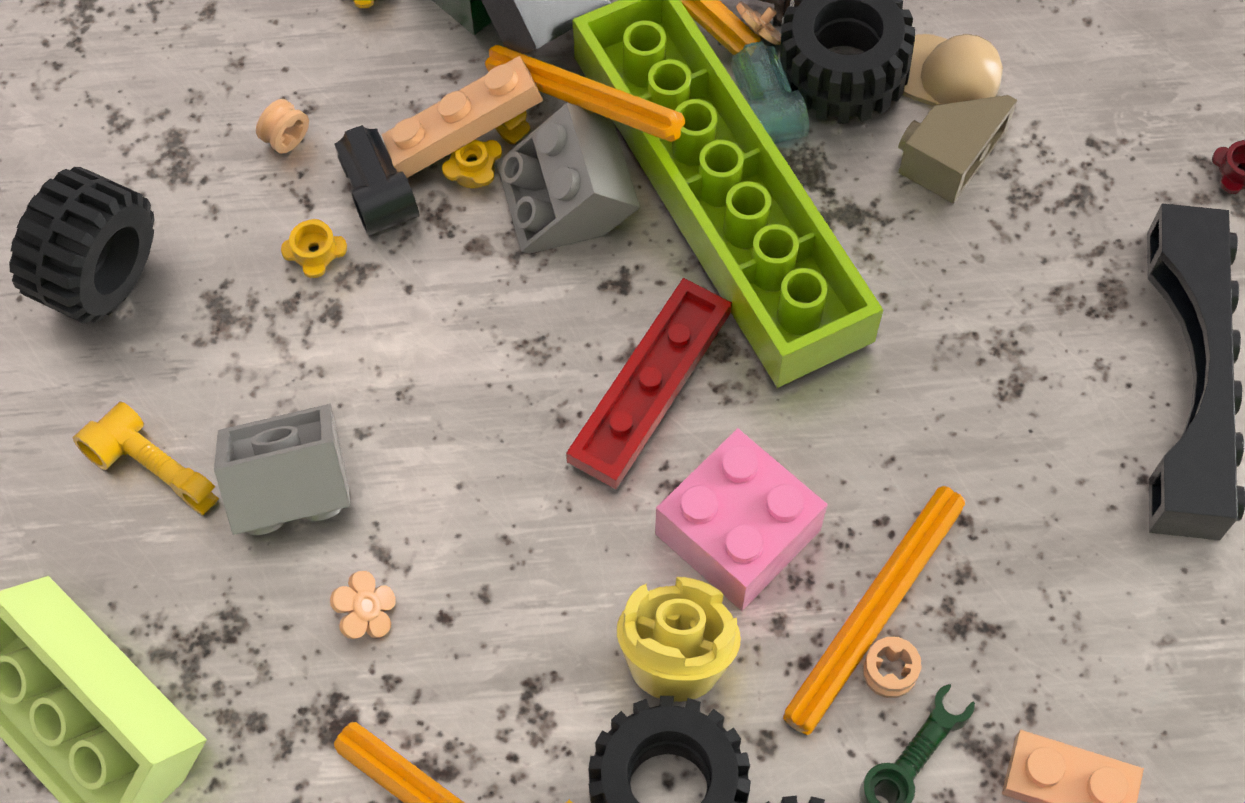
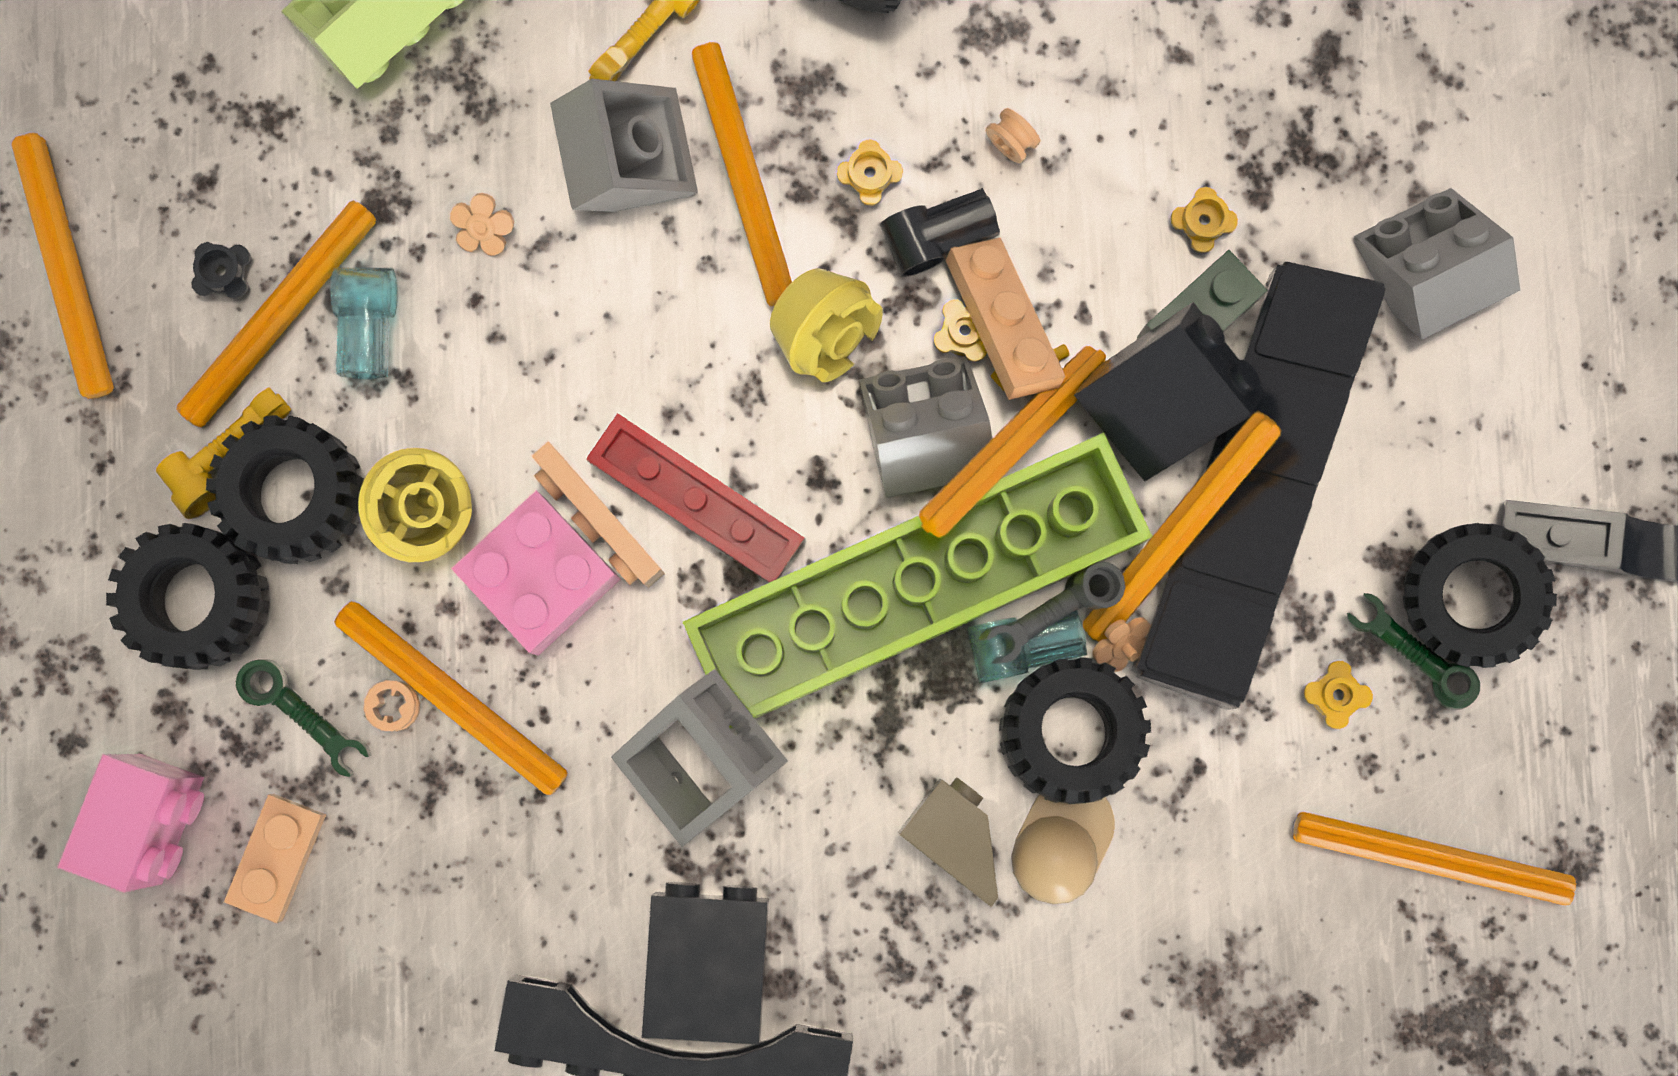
camera: 90 degrees right, 20 degrees up
none -> clear light blue piece [331,268,398,380]
none -> light nougat plate [531,441,665,588]
none -> light grey window [611,669,788,847]
none -> black brick [642,882,769,1045]
none -> light orange axle [692,42,792,306]
none -> light yellow cone [770,268,883,383]
none -> dark grey brick [978,562,1125,664]

